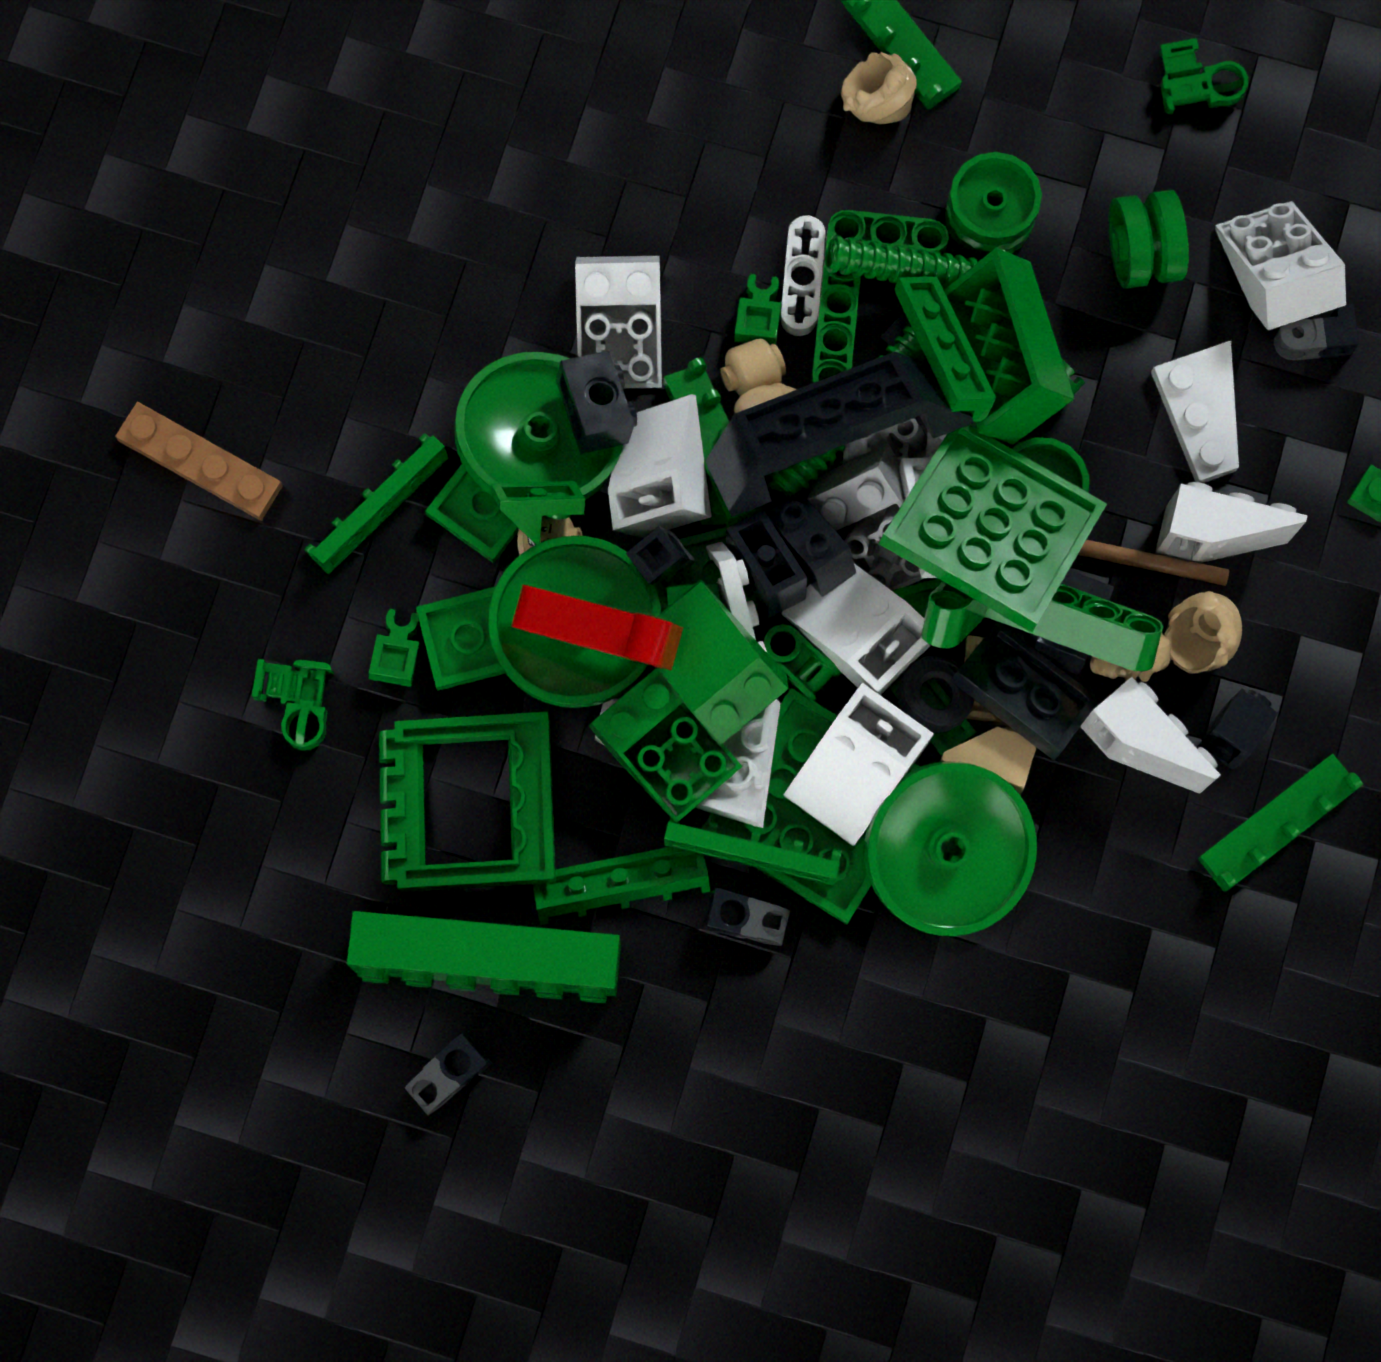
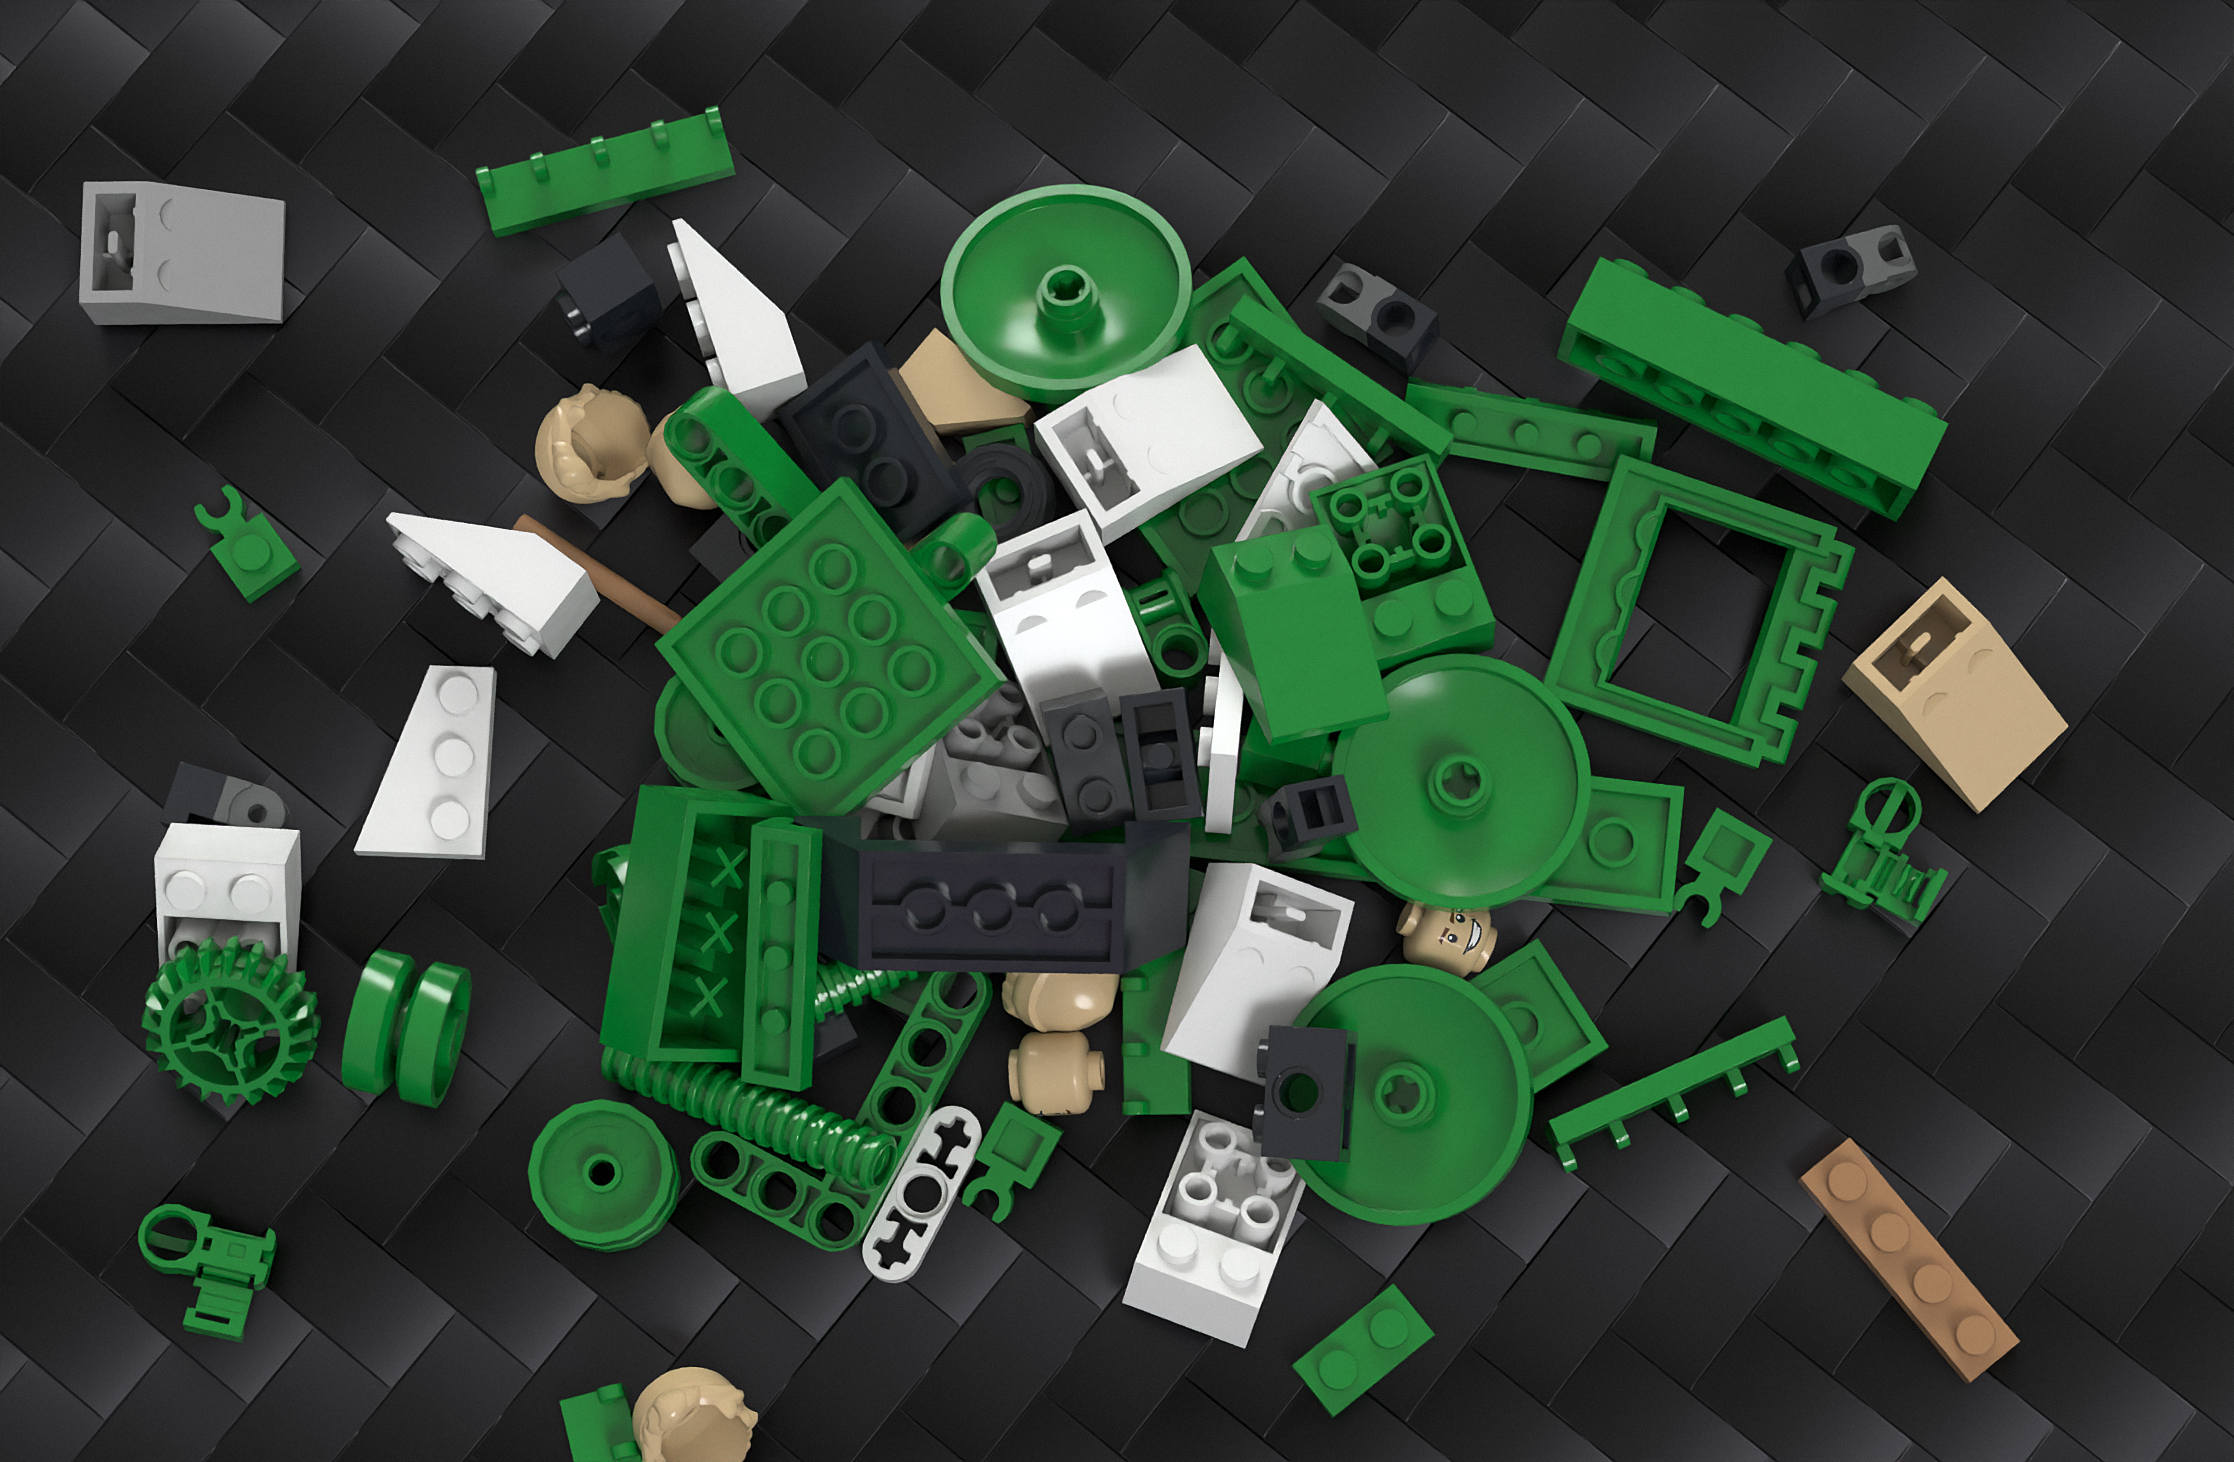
camera: 155 degrees left, 0 degrees up
green slope [491,481,585,546] -> none
red beam [511,584,683,671] -> none
none -> green gear [141,934,321,1108]
none -> green plate [1291,1283,1435,1418]
none -> tan slope [1841,576,2069,814]

